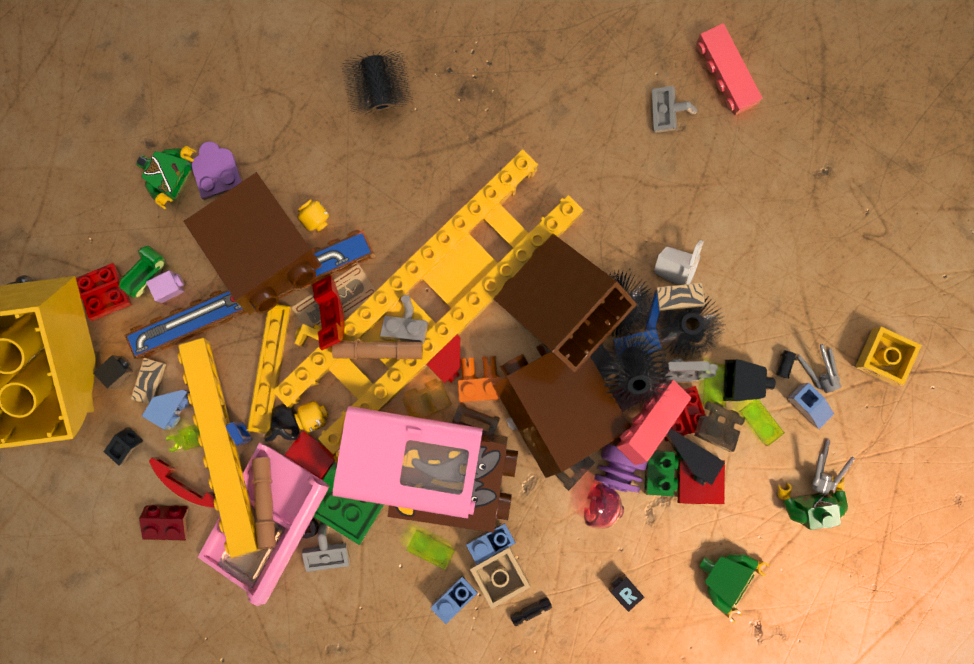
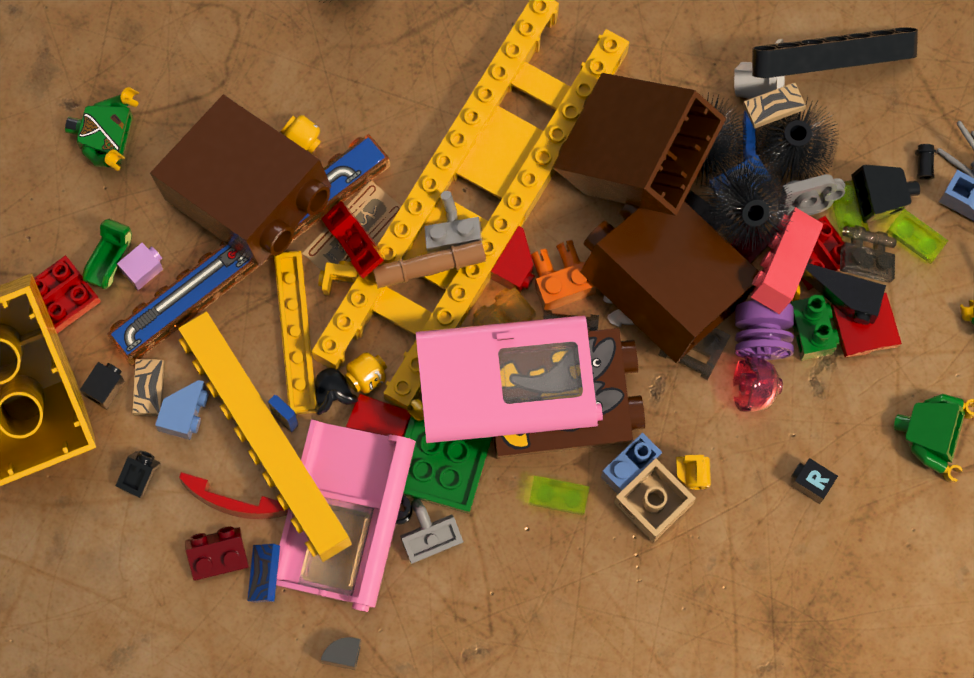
camera: 25 degrees left, 10 degrees down
clear neon green plate [166,424,200,452] -> none
medium lavender plate [192,142,242,200] -> none
medium nougat piece [252,457,276,549] -> none
medium blue slope [431,576,478,624] -> none
black axle [511,597,552,626] -> none
none -> blue tile [247,544,280,603]
none -> dark grey brick [321,637,362,671]
none -> yellow piece [676,455,711,490]
none -> black beam [752,27,918,78]

